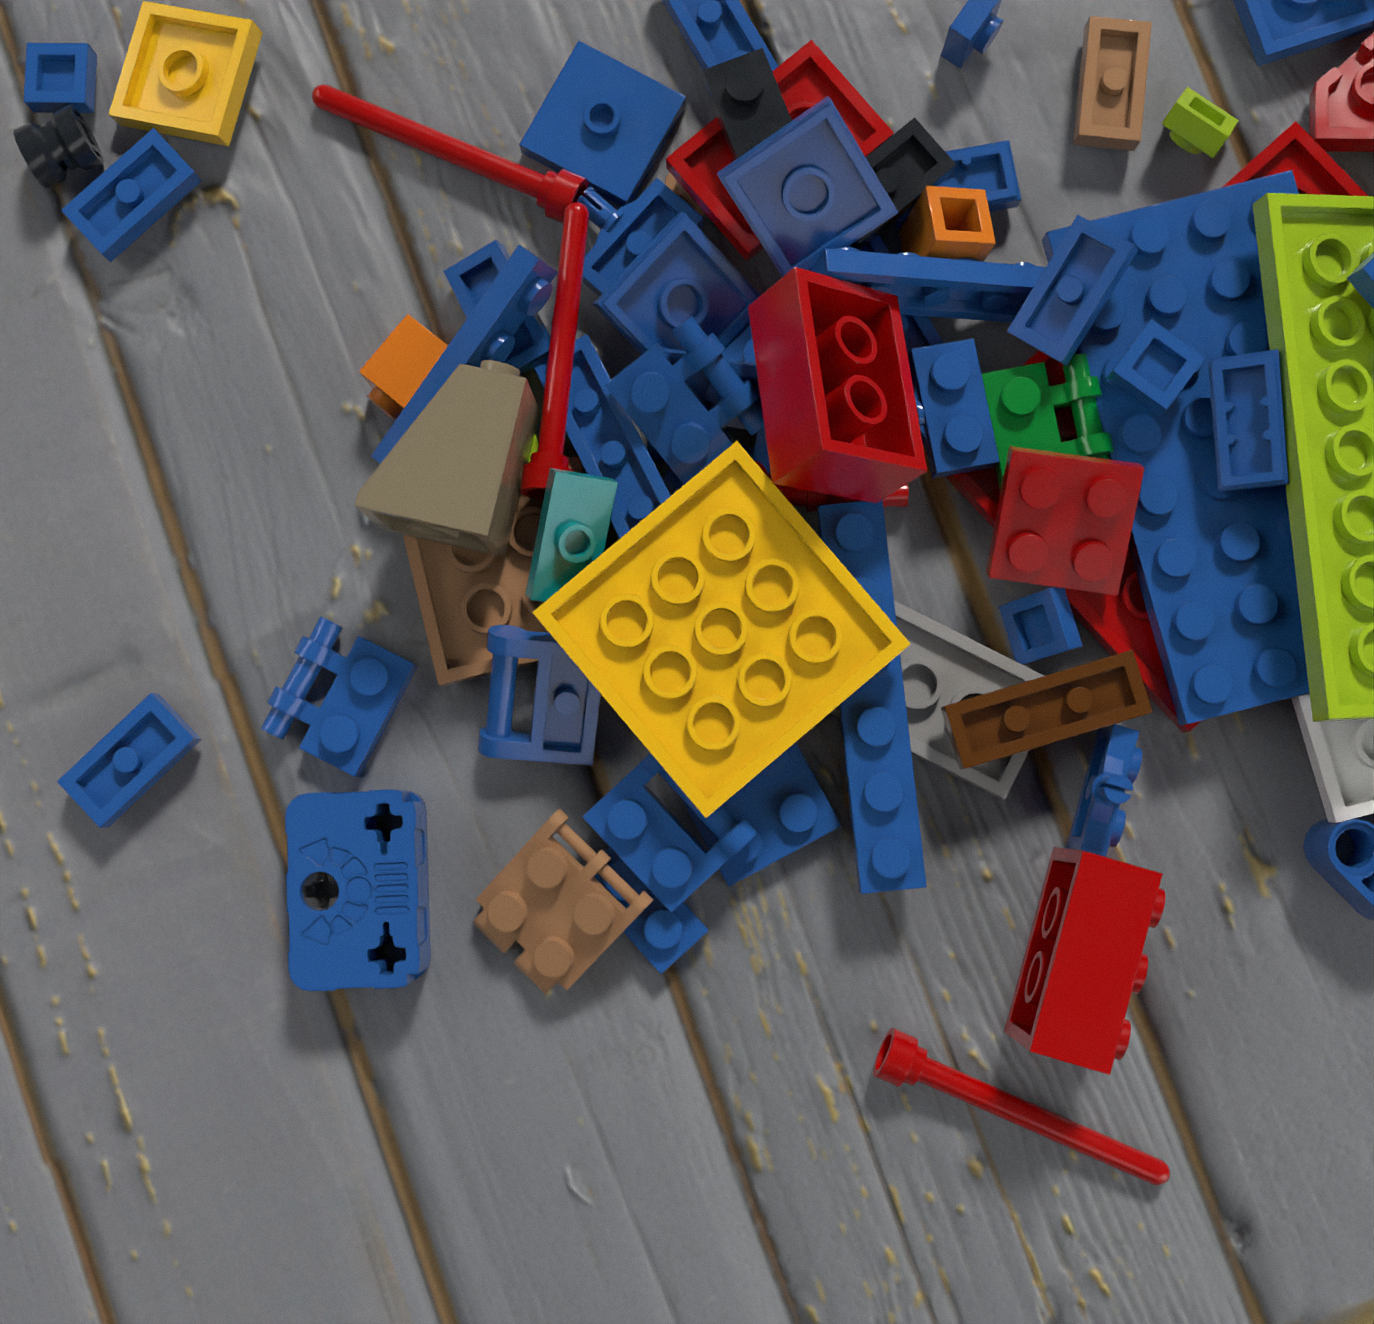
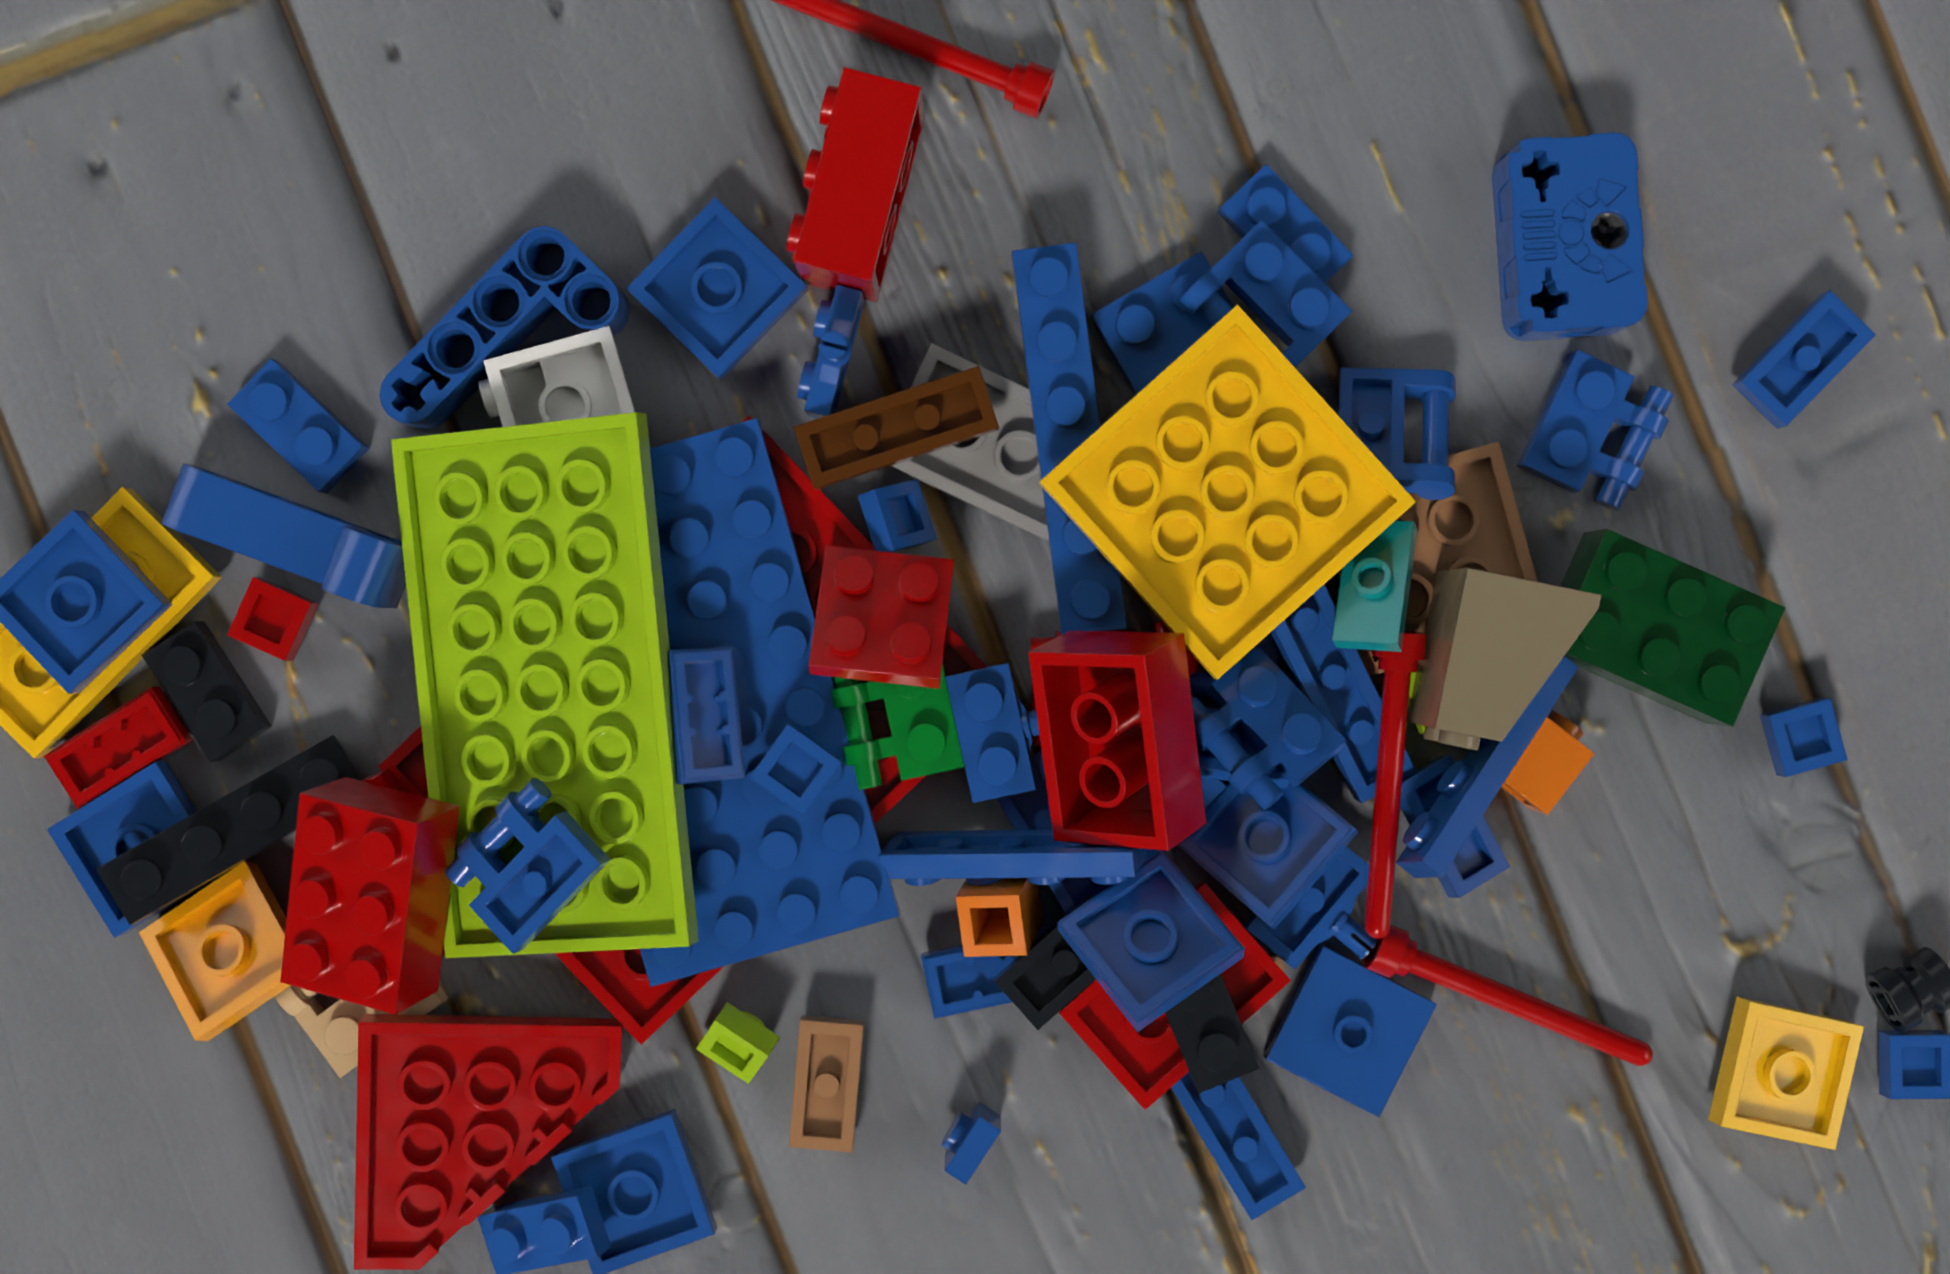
camera: 170 degrees right, 5 degrees up
blue plate [61,128,202,262] -> none
medium nougat plate [472,809,653,994] -> none
blue plate [1007,214,1138,366] -> none
none -> blue plate [626,197,809,380]
none -> dark green brick [1560,529,1786,727]
none -> blue plate [1759,698,1848,777]

